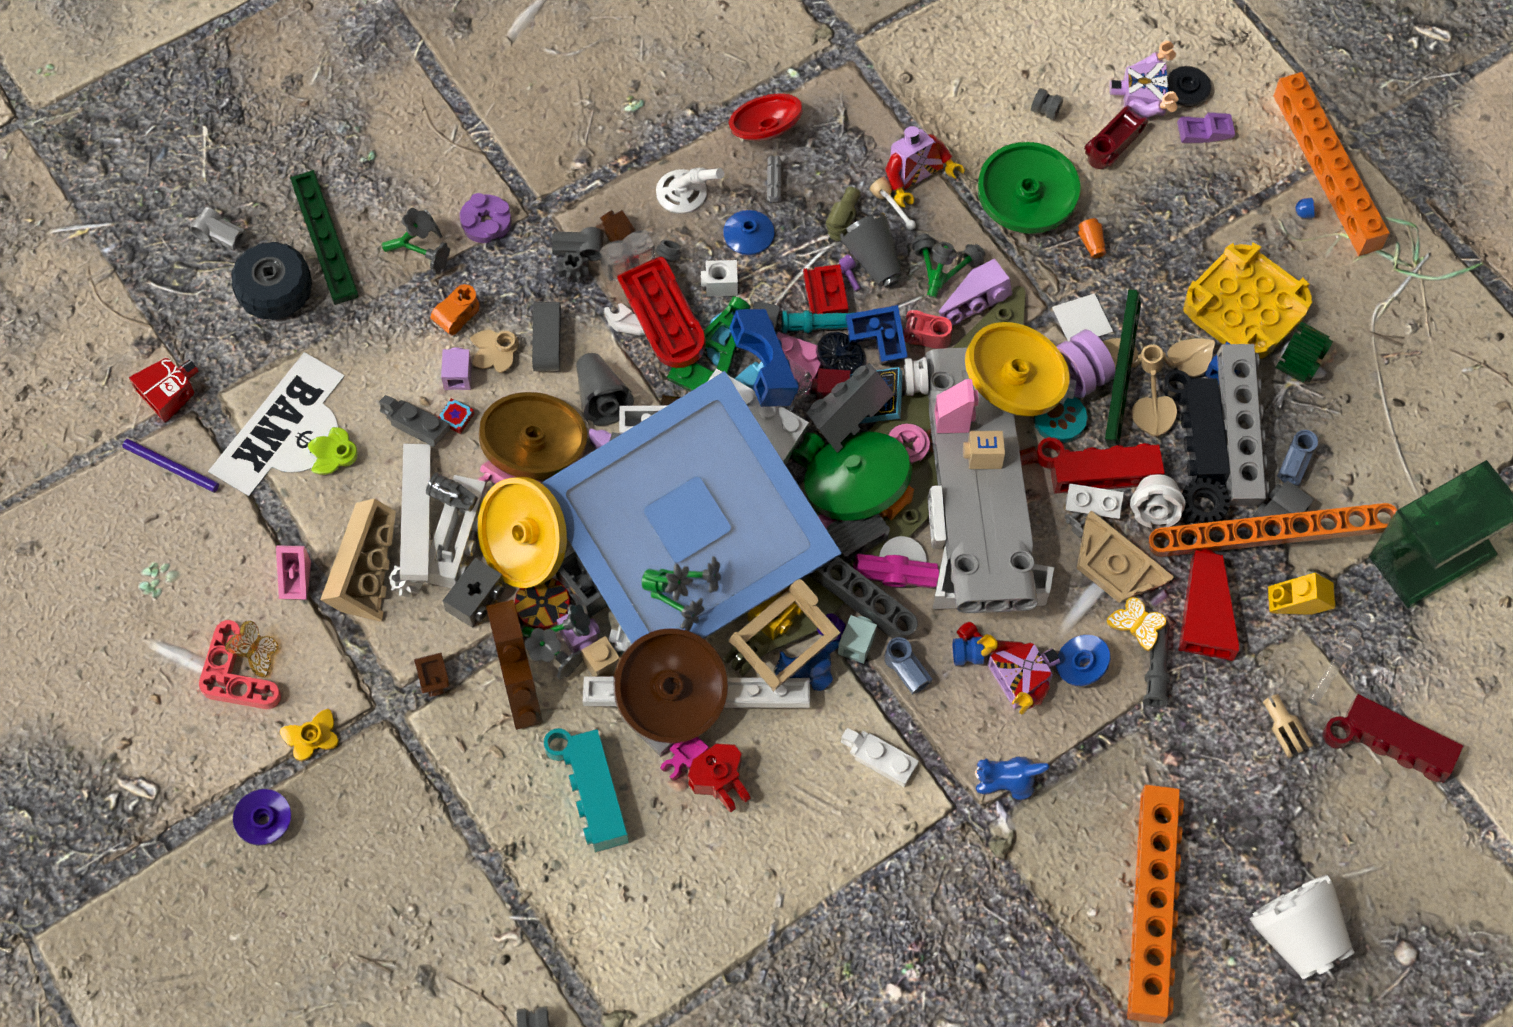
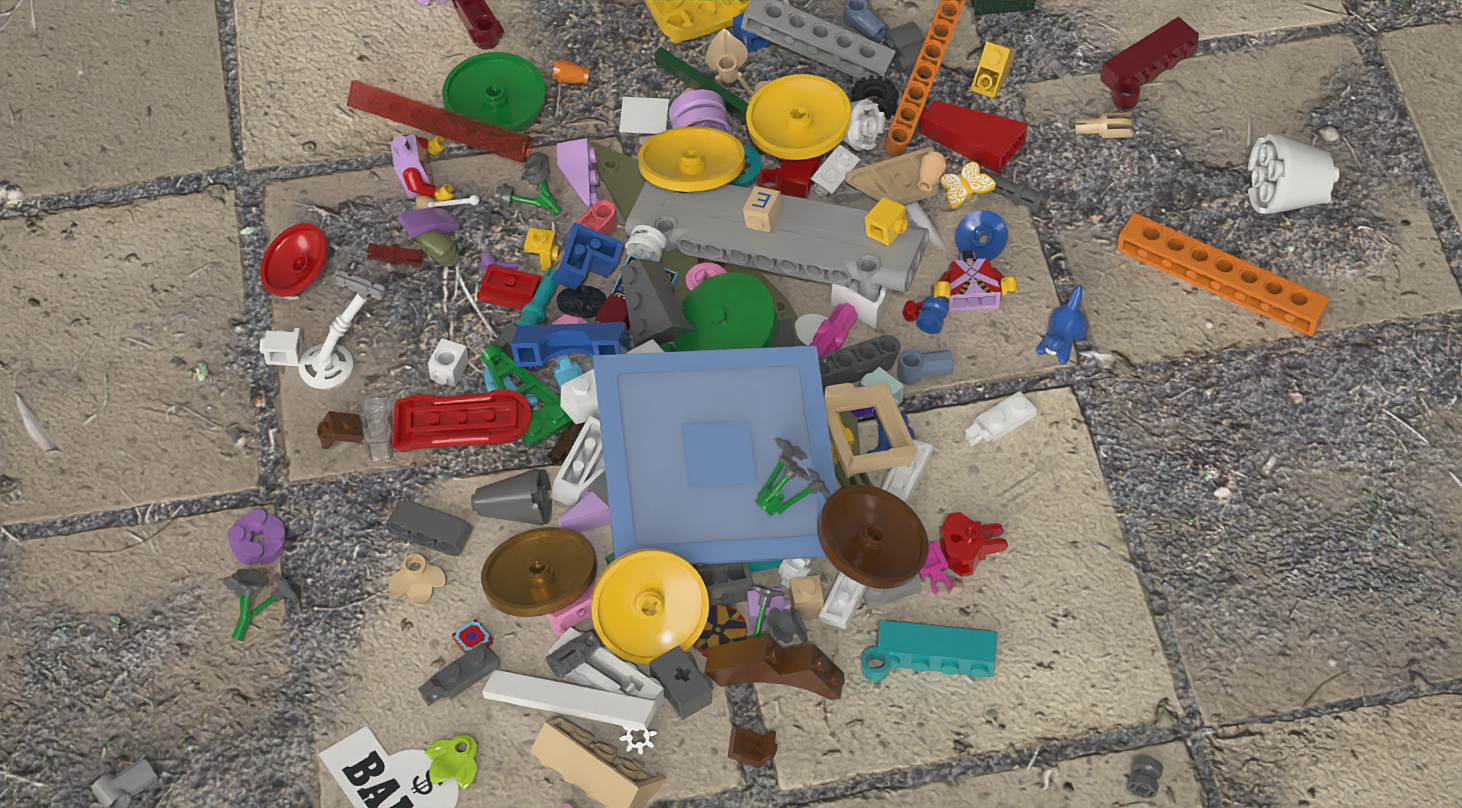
camera: 65 degrees left, 10 degrees down
black wheel [231,242,312,320] -> none
dark green tile [290,170,359,305] -> none
orange piece [430,284,480,335] -> none
lavender brick [441,347,472,390] -> none
dark grey piece [552,227,604,261] -> none
dark grey gear [558,251,589,284] -> none
white piece [604,303,645,336] -> none
dark grey plate [656,240,681,262] -> none
blue dish [723,210,774,255] -> none
dark grey cone [840,212,902,288] -> none
white tile [927,485,946,549] -> none
bright pink slope [934,379,979,433] -> none
dark grey wheel [1031,88,1064,120] -> none
black hinge [1162,370,1230,485] -> none
none -> white brick [260,328,303,366]
none -> clear red tile [347,80,532,163]
none -> clear red pin [367,243,423,266]
none -> medium lavender slope [399,208,459,238]
none -> yellow bracket [524,228,561,271]
none -> yellow dish [746,74,852,160]
none -> yellow brick [865,197,908,246]
none -> light nougat cone [917,152,947,192]

